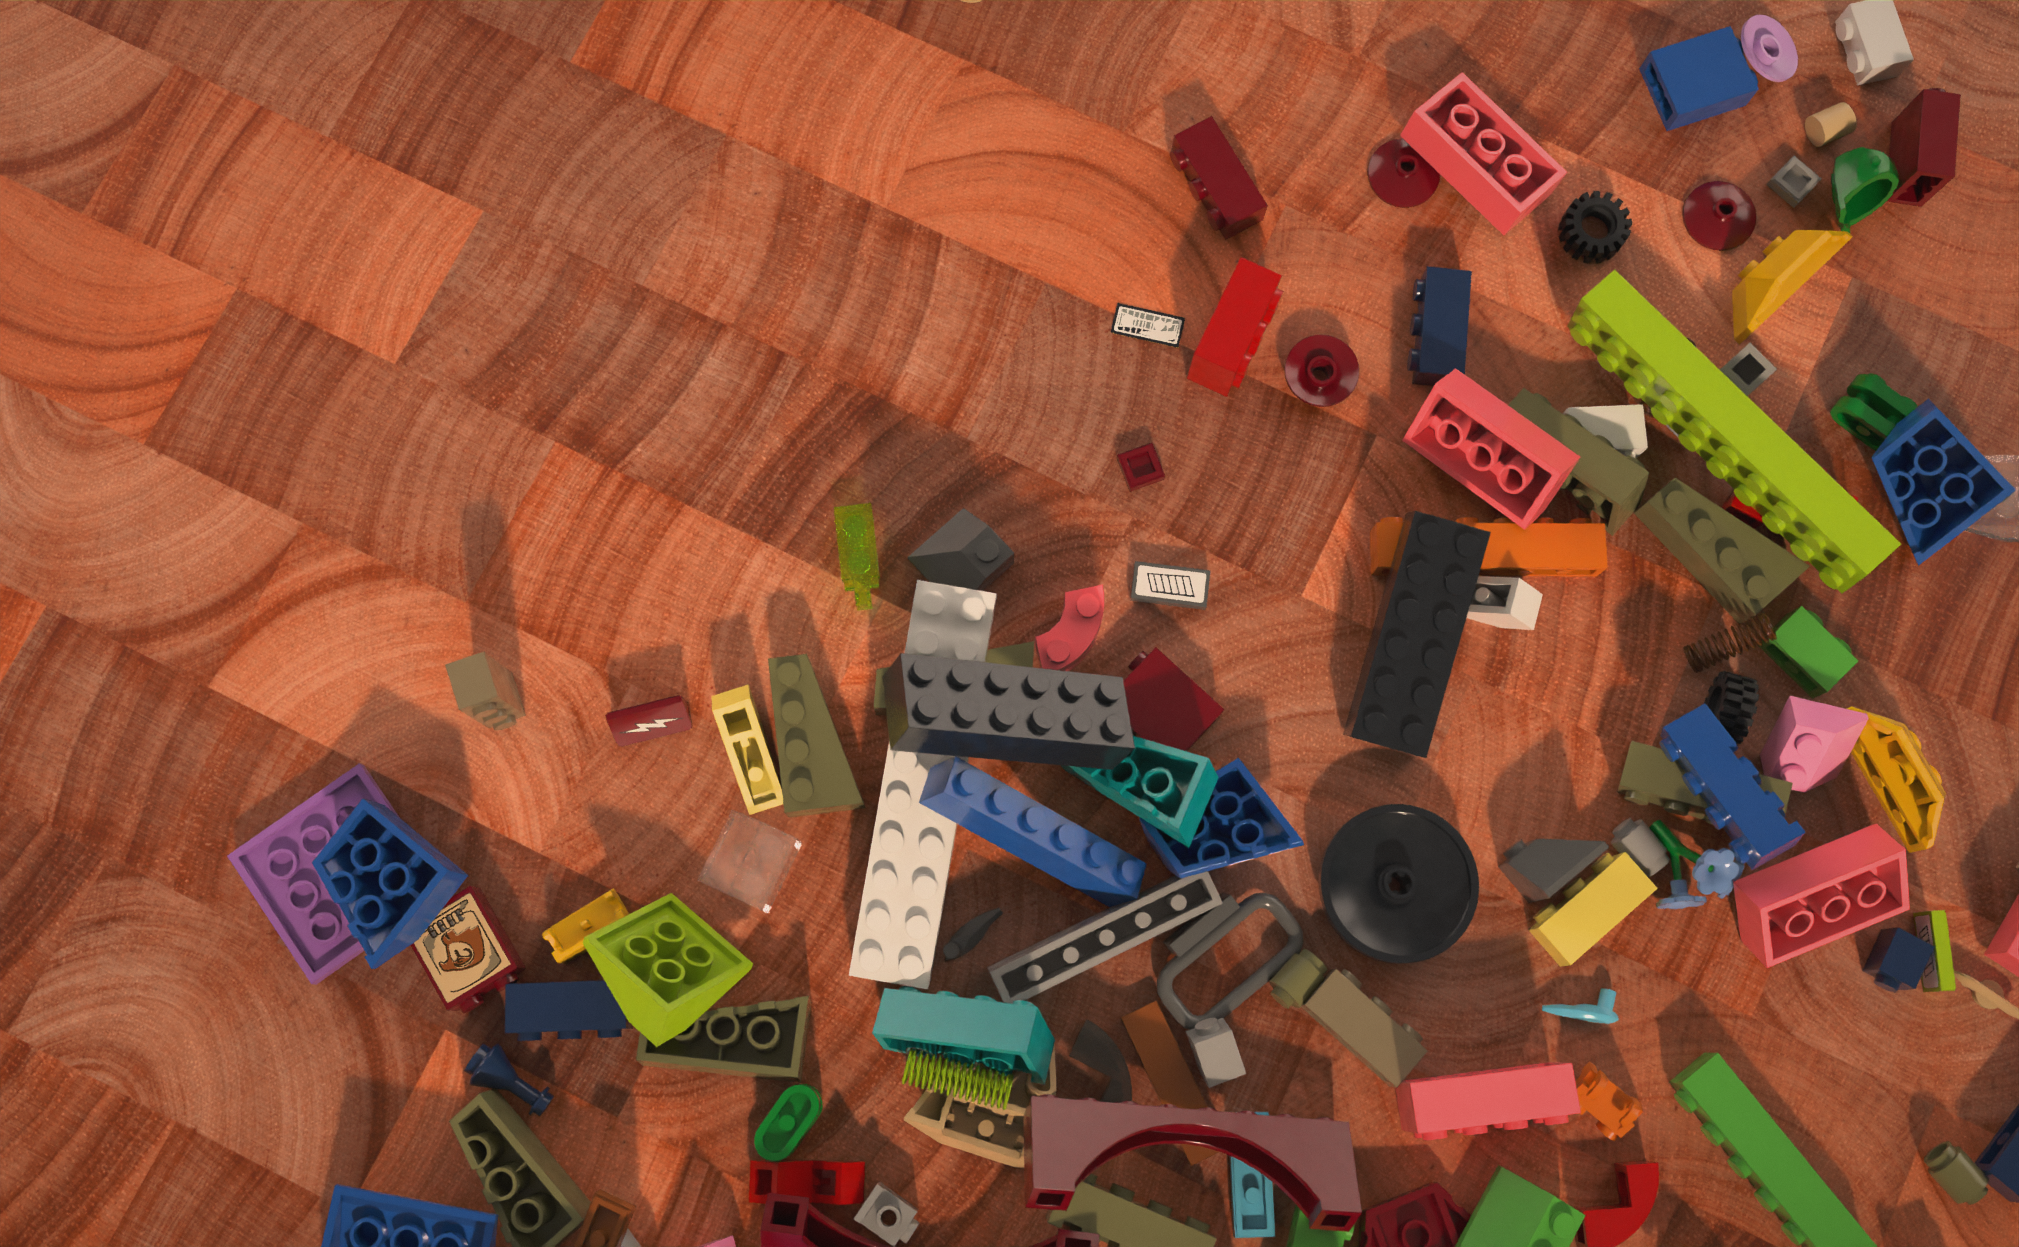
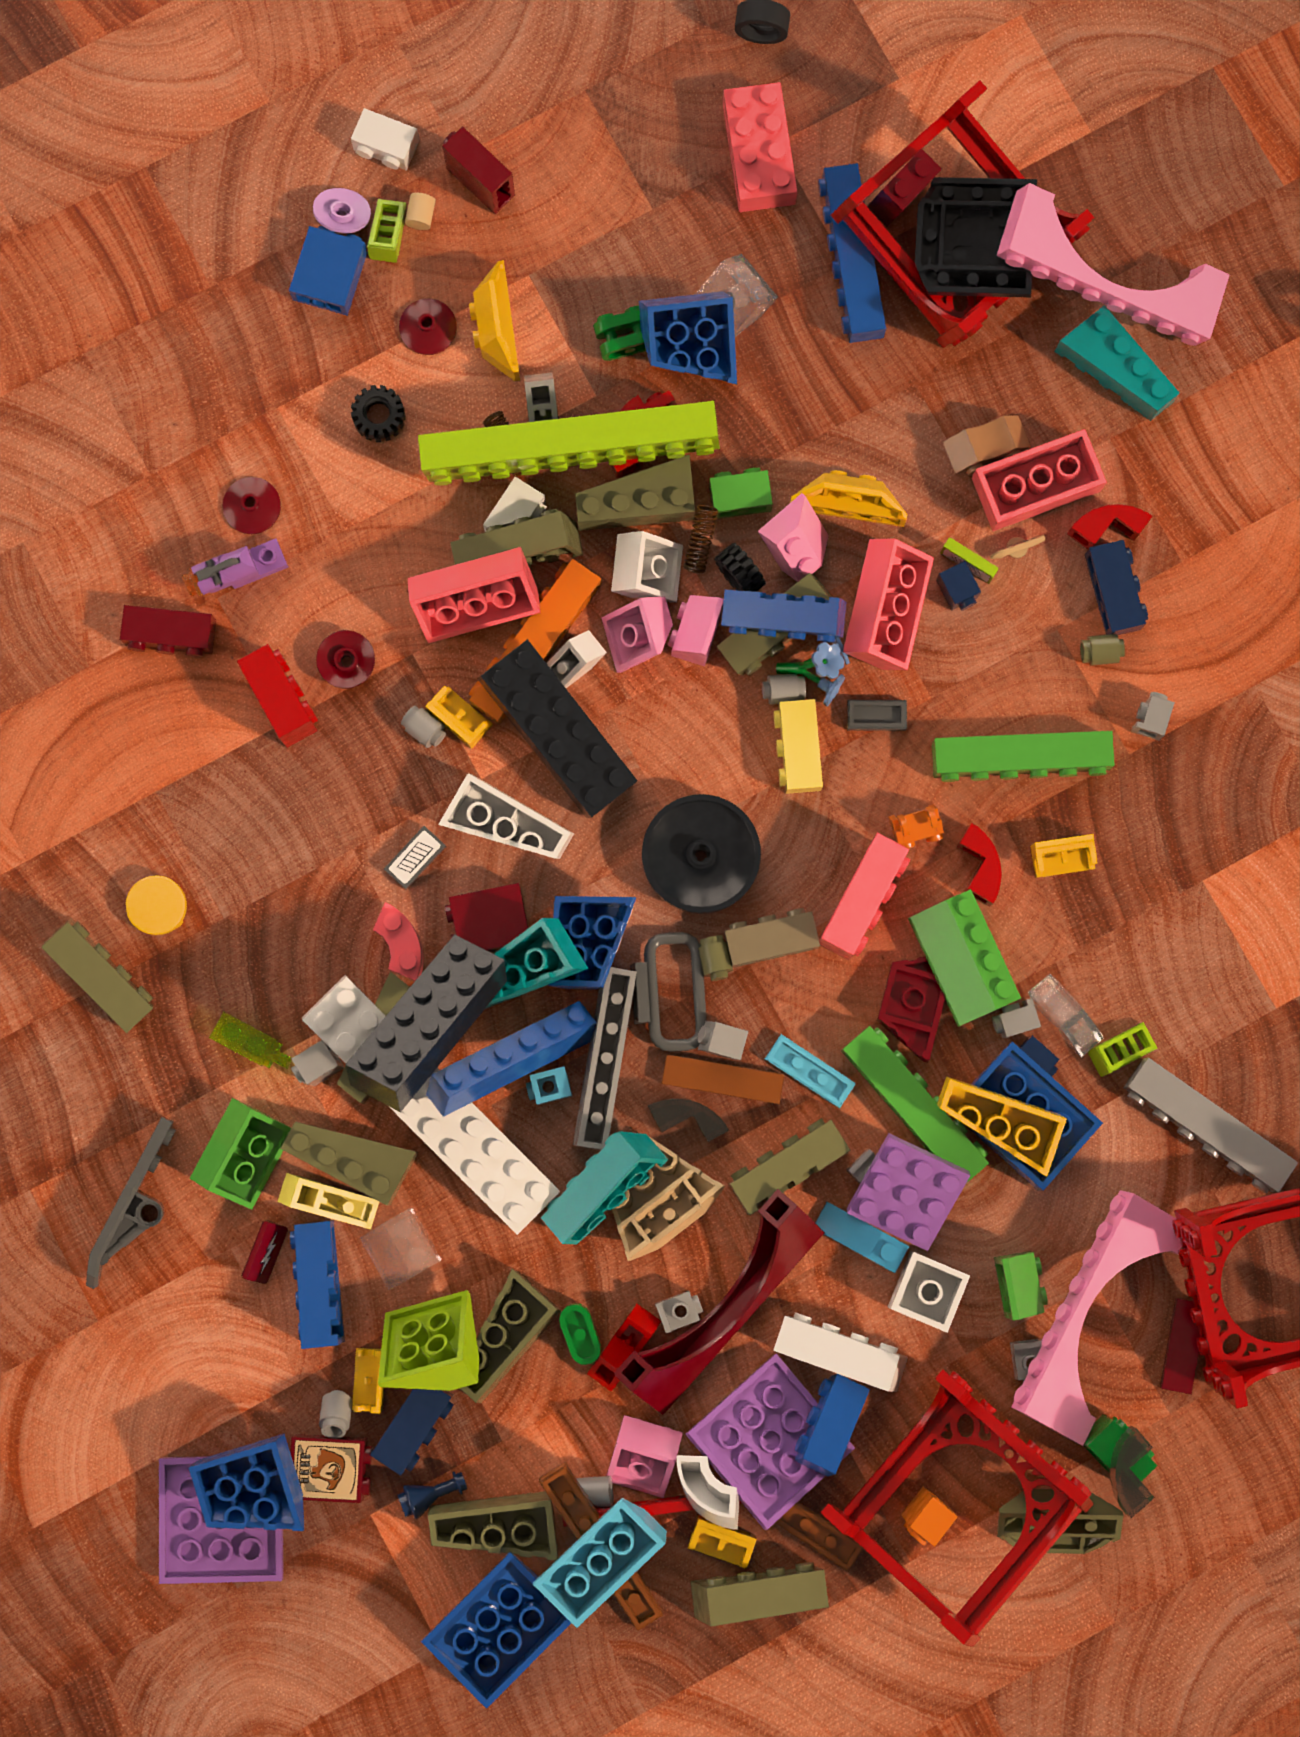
camera: 55 degrees left, 5 degrees up
dark tan brick [445,652,526,730] -> none
lime piece [902,1048,1014,1111] -> none
dark grey slope [908,508,1014,591] -> none
dark grey bar [943,908,1003,961] -> none
dark red arch [1023,1094,1362,1232] -> none
sticker [1111,303,1185,348] -> none
dark red tile [1116,442,1165,492] -> none
coral brick [1400,72,1568,235] -> none
dark blue brick [1407,266,1472,386] -> none
dark grey slope [1498,839,1609,903] -> none
medium azure bar [1541,988,1619,1024] -> none
light grey tile [1766,155,1822,208] -> none
green helmet [1831,147,1899,234] -> none
none -> olive wedge [41,918,154,1033]
none -> dark grey piece [86,1116,176,1289]
none -> yellow tile [126,875,187,935]
none -> medium lavender plate [182,538,288,597]
none -> bright green slope [190,1098,291,1210]
none -> blue wedge [290,1220,345,1349]
none -> light grey brick [291,1040,345,1087]
none -> light grey brick [319,1390,352,1438]
none -> lime slope [367,199,407,263]
none -> light grey brick [401,706,446,748]
none -> yellow hinge [425,686,493,749]
none -> white wedge [438,773,574,859]
none -> medium azure brick [526,1066,572,1105]
none -> bright pink slope [602,597,673,673]
none -> white slope [611,531,683,602]
none -> bright pink slope [668,595,724,667]
none -> dark grey tile [847,700,907,731]

